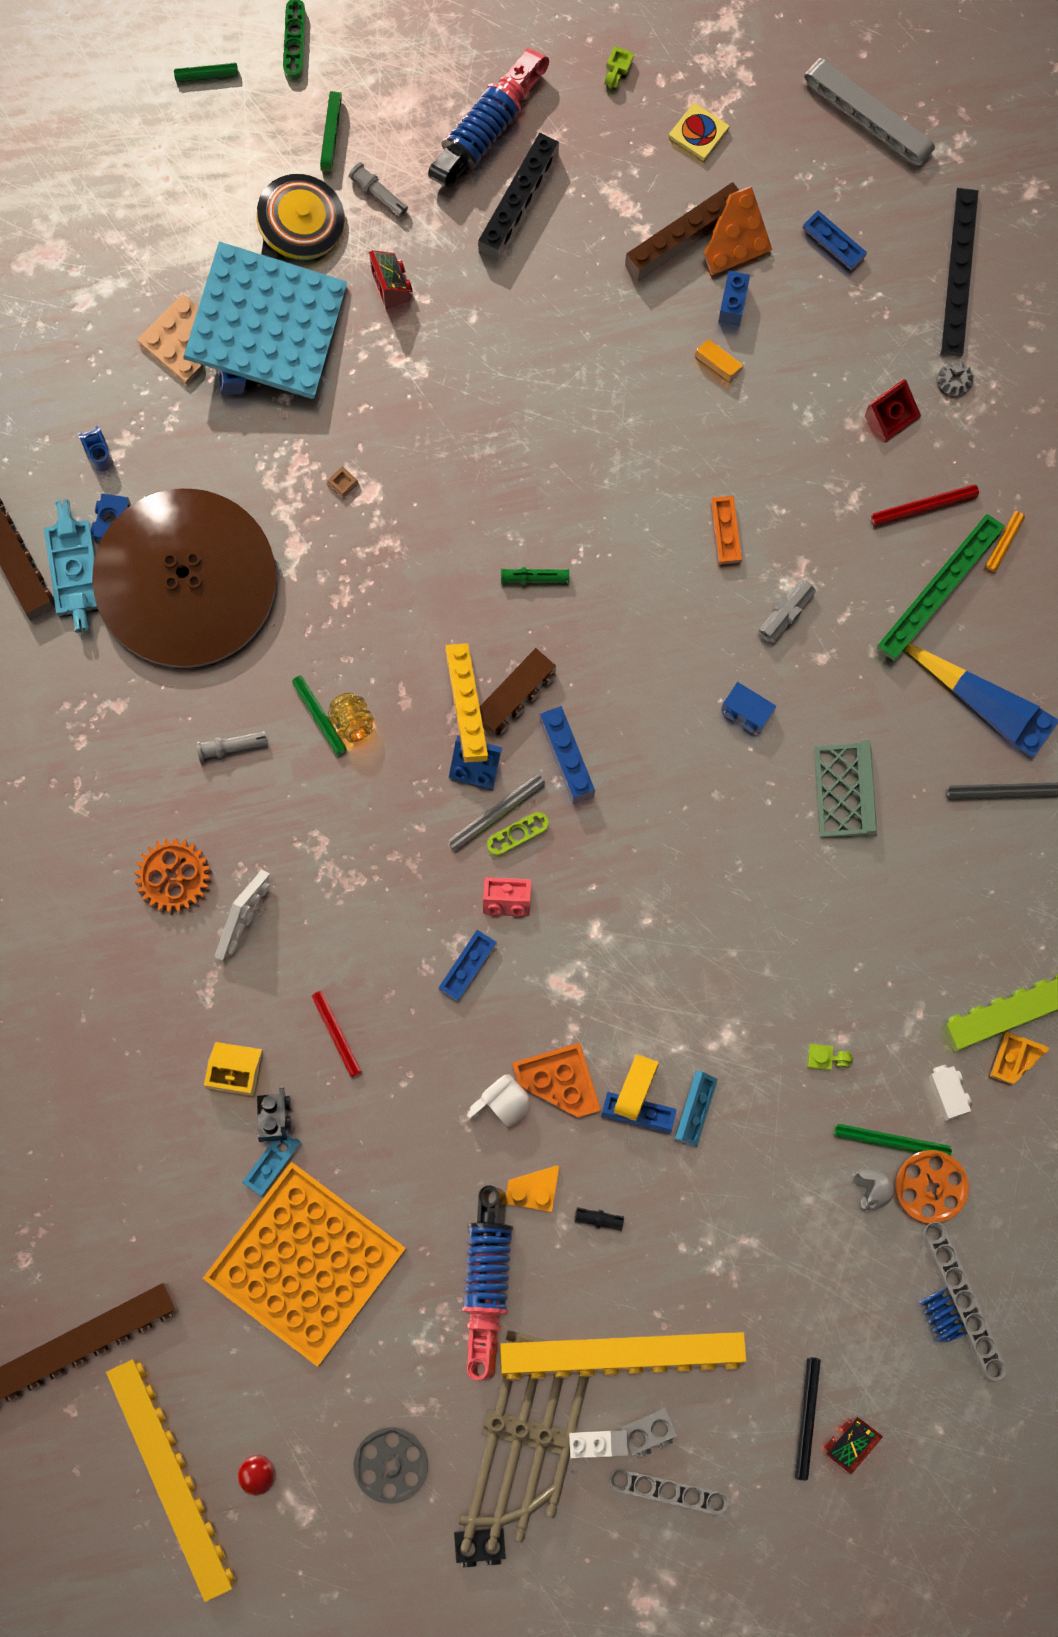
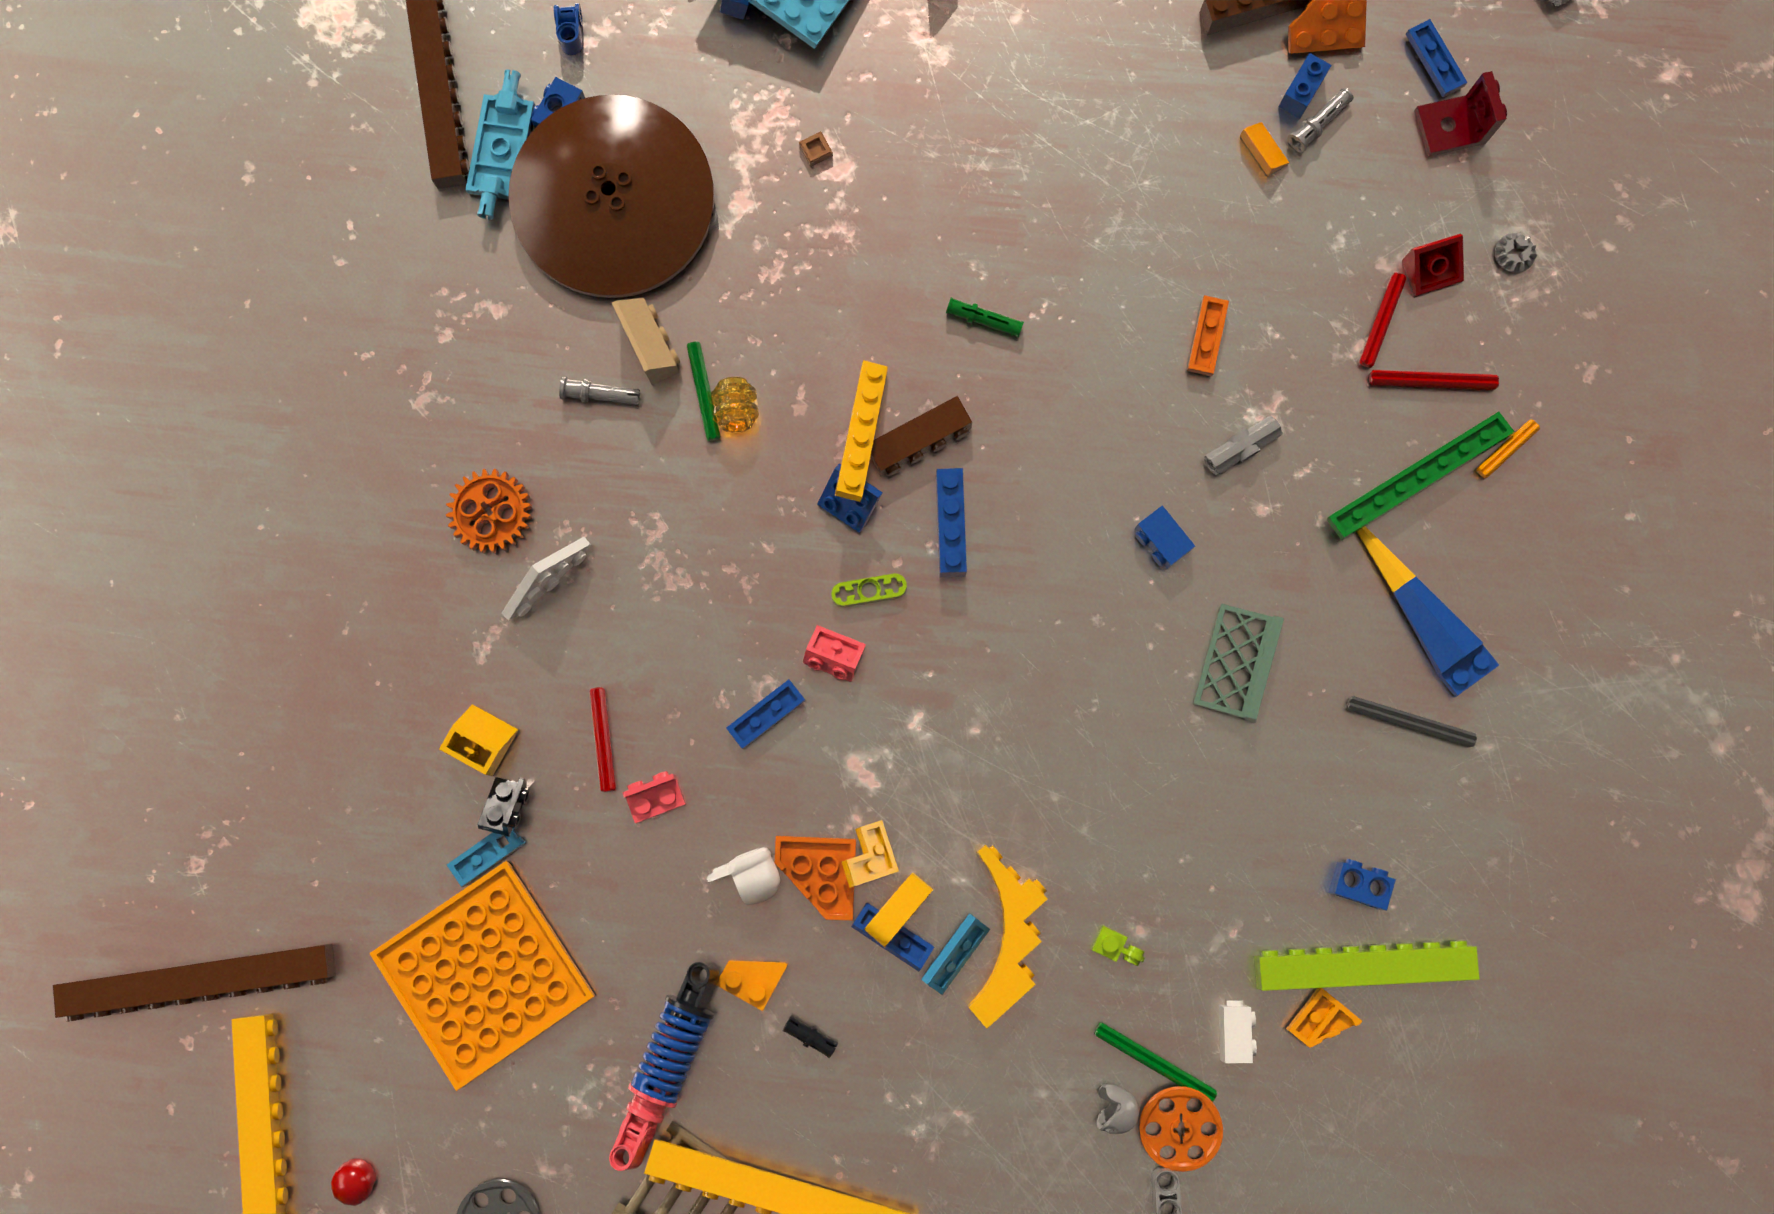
camera: 20 degrees right, 5 degrees up
light grey axle [448,775,545,851] -> none
black plate [940,188,979,356] -> none
none -> tan slope [612,298,681,385]
none -> coral bracket [622,771,686,824]
none -> yellow plate [842,820,899,888]
none -> yellow arch [968,845,1047,1028]
none -> light grey pin [1287,88,1354,153]
none -> blue brick [1328,859,1396,911]
none -> red axle [1360,272,1407,368]
none -> dark red bracket [1414,71,1507,157]

